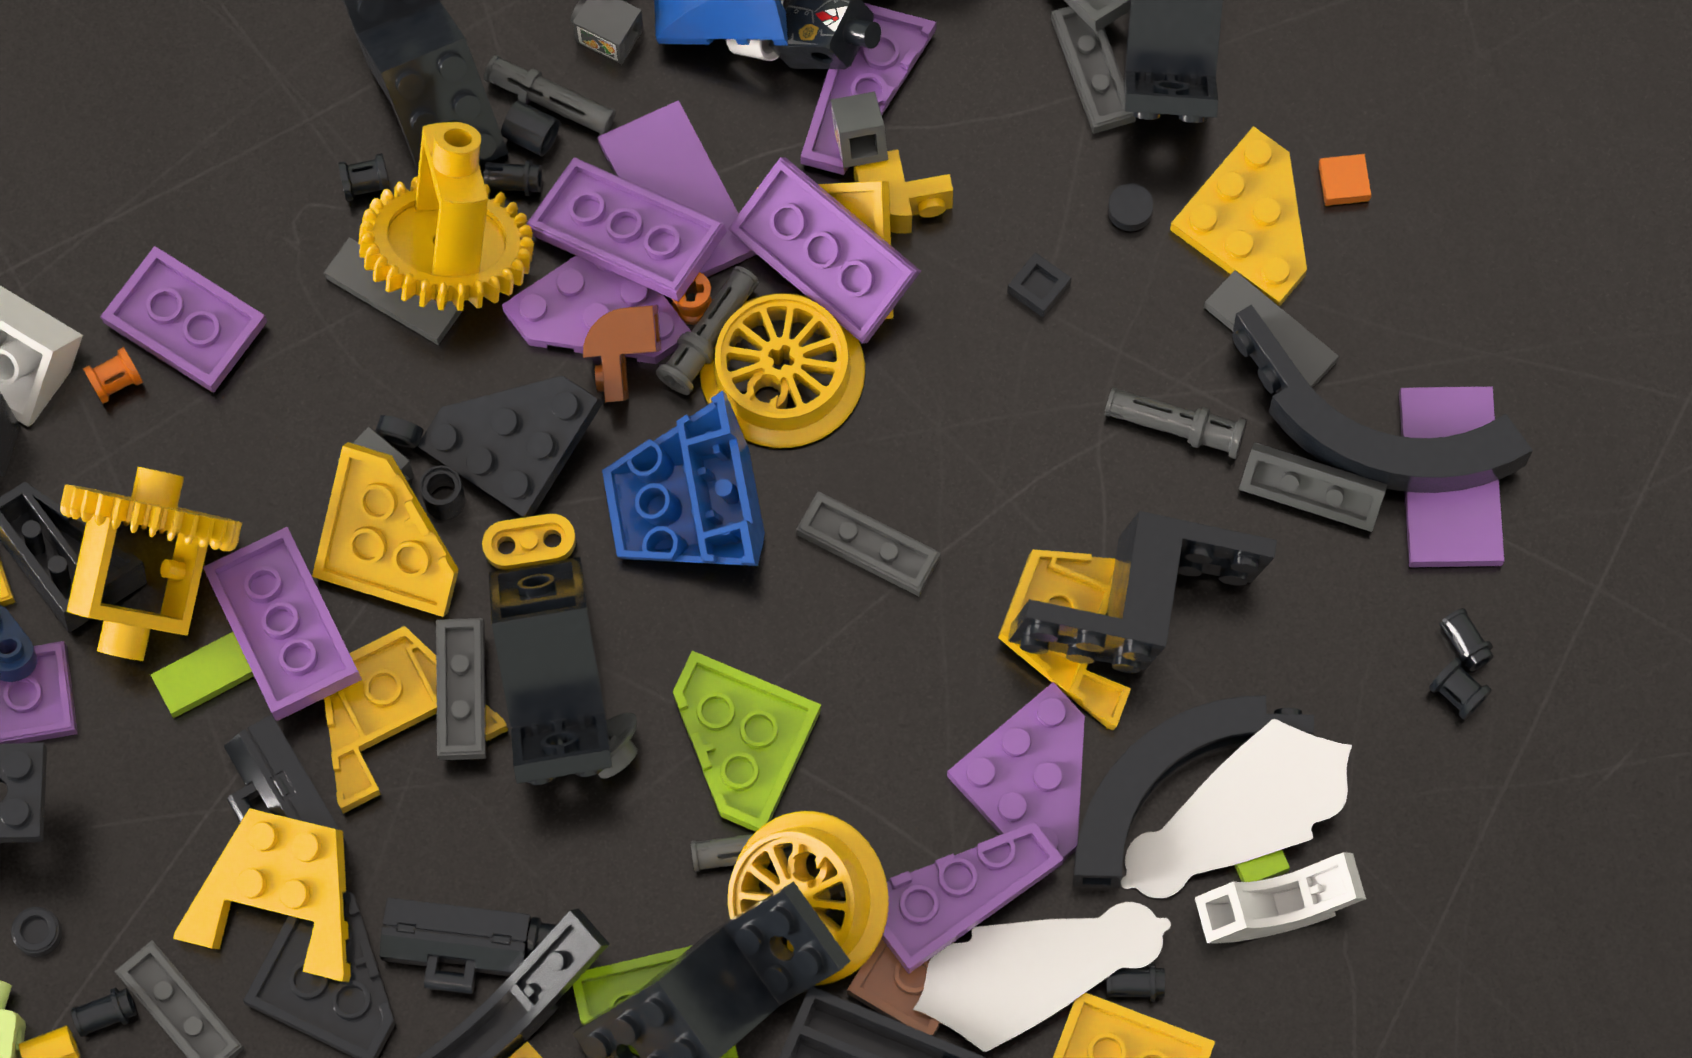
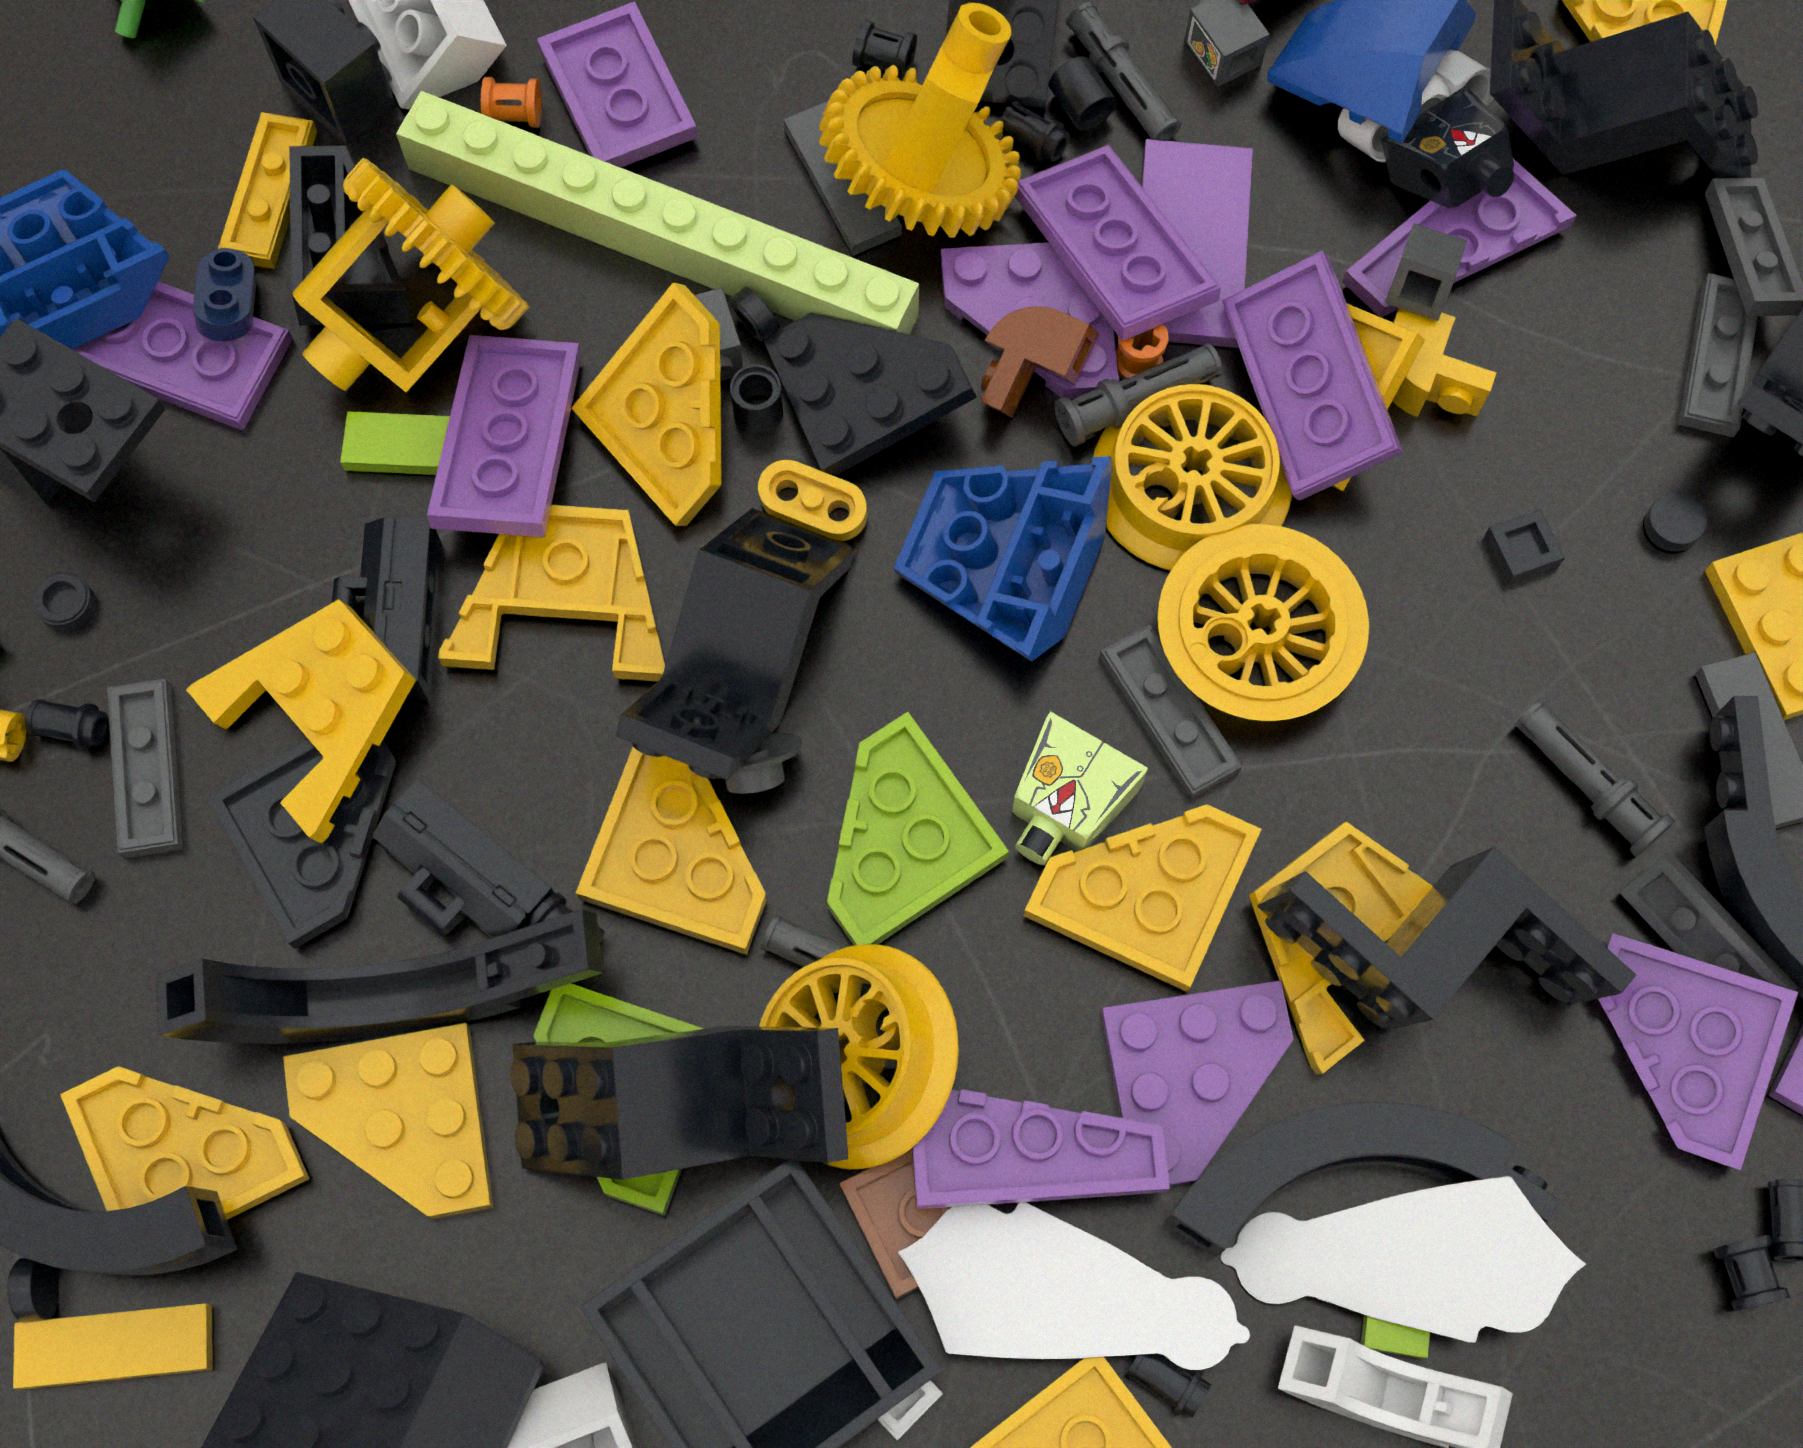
camera: 30 degrees right, 0 degrees up
dark grey tile [436,618,486,760] -> none
none -> yellowish green brick [396,91,919,334]
none -> yellow plate [576,747,767,955]
none -> yellowish green torso [1012,711,1148,865]
none -> yellow plate [1023,804,1262,992]
none -> yellow piece [1158,524,1369,721]
none -> medium lavender plate [1598,933,1798,1170]

